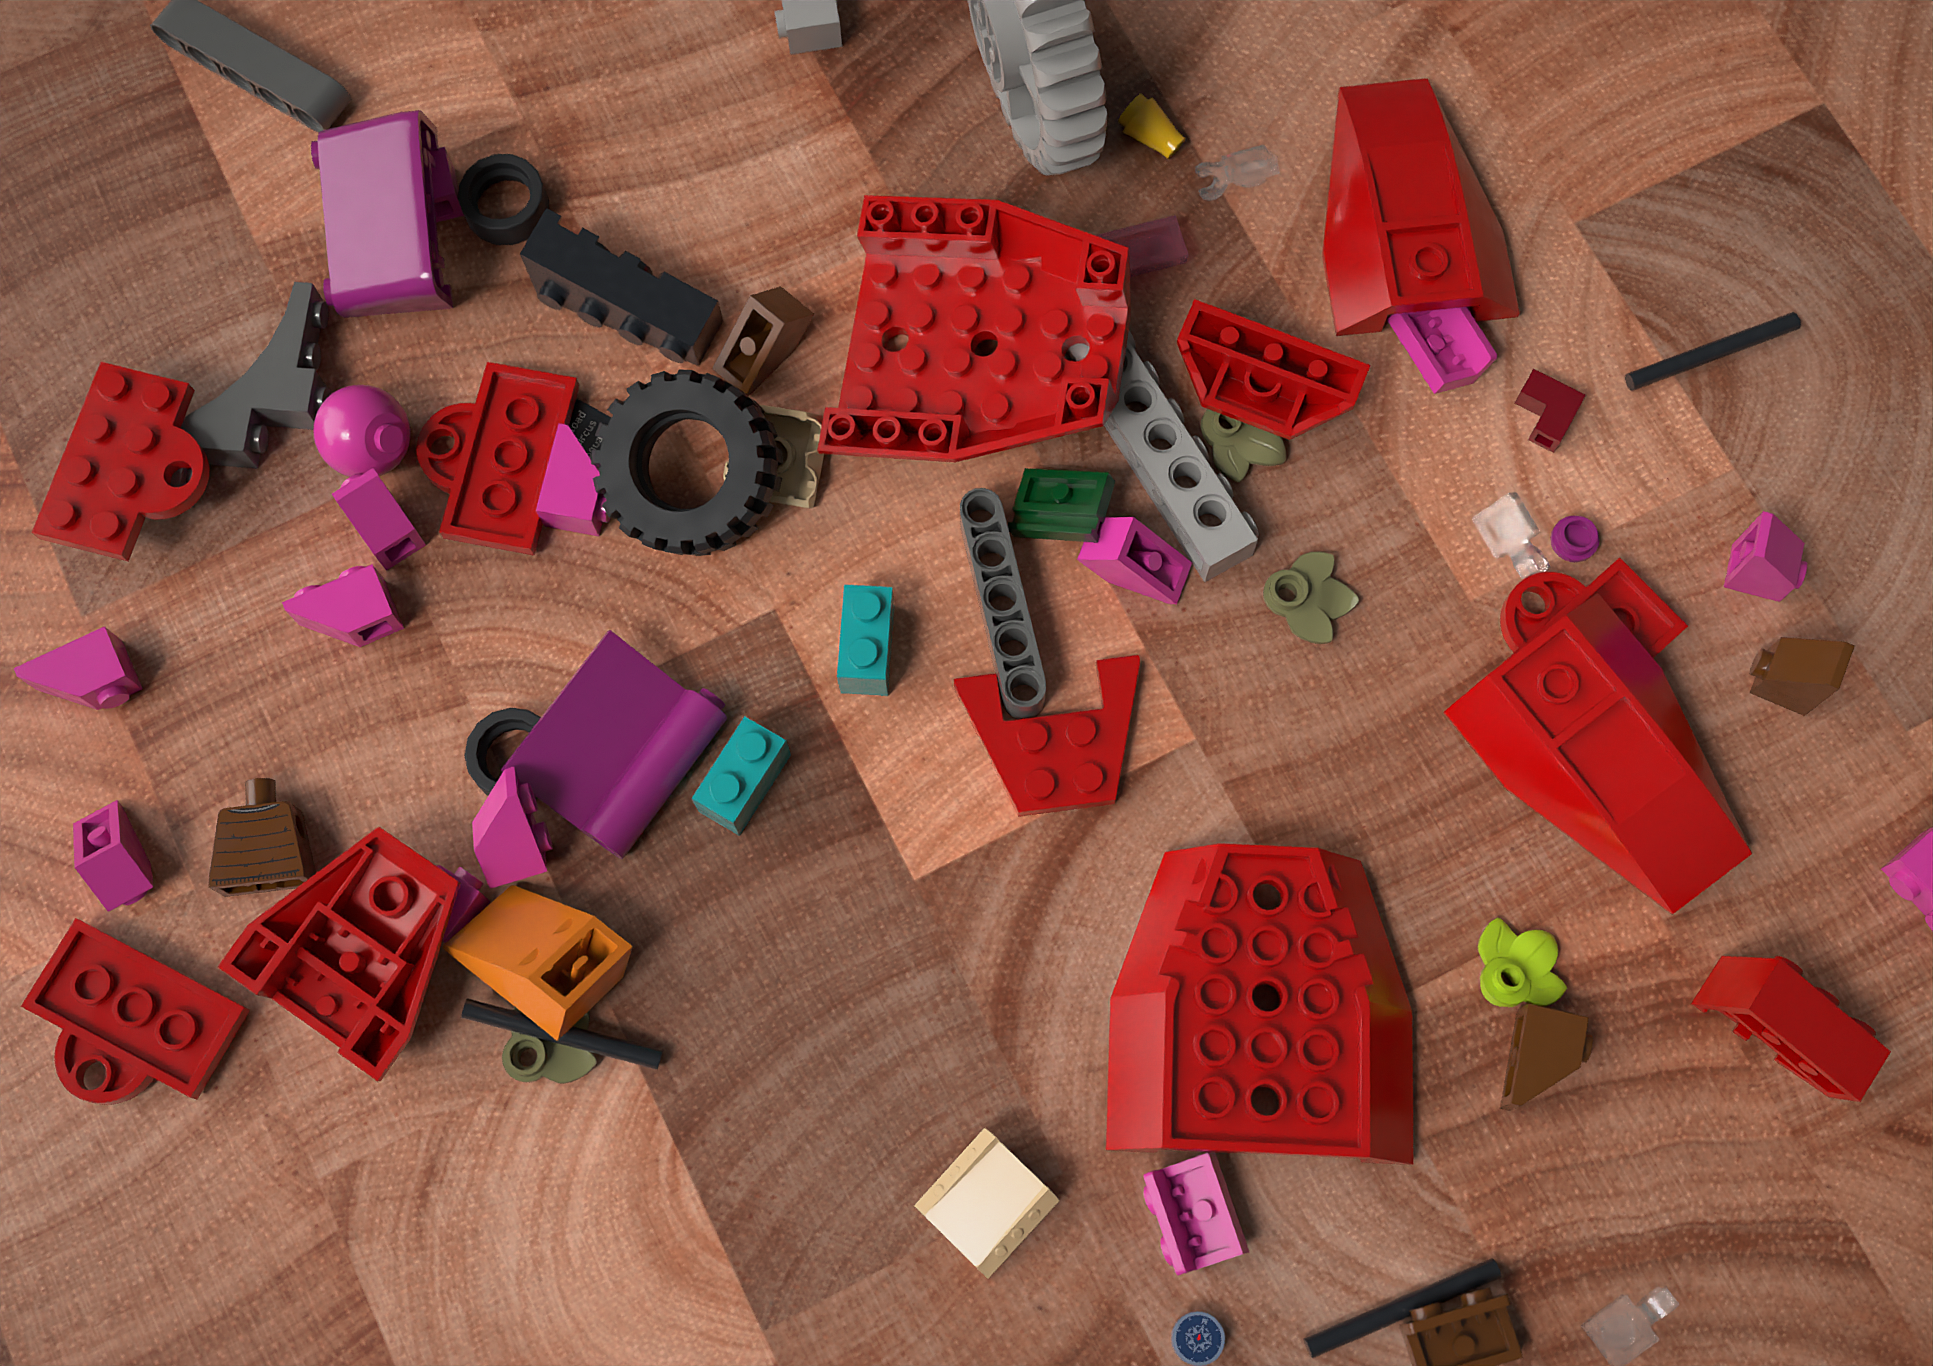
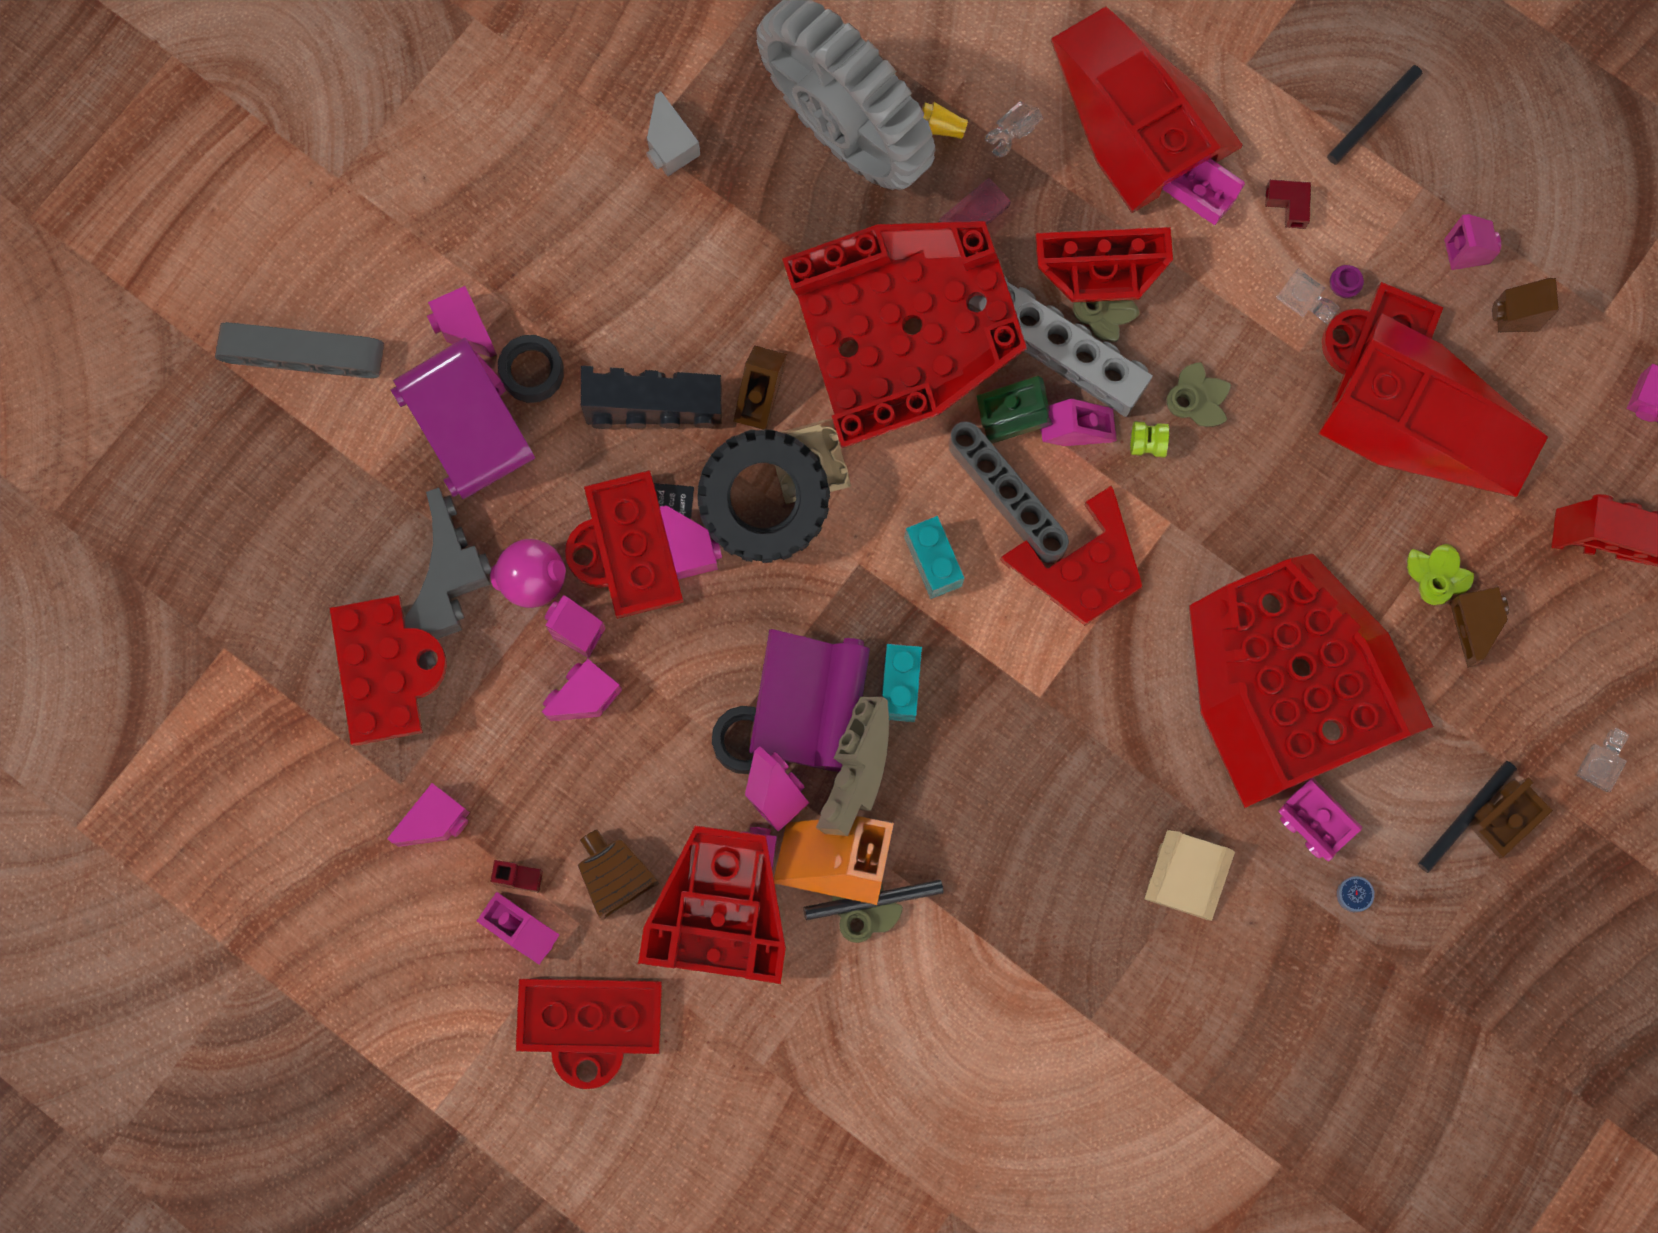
camera: 30 degrees left, 5 degrees up
none -> dark pink slope [427,286,497,357]
none -> dark red piece [490,860,543,893]
none -> dark tan slope [816,697,889,836]
none -> lime wheel [1130,421,1169,458]

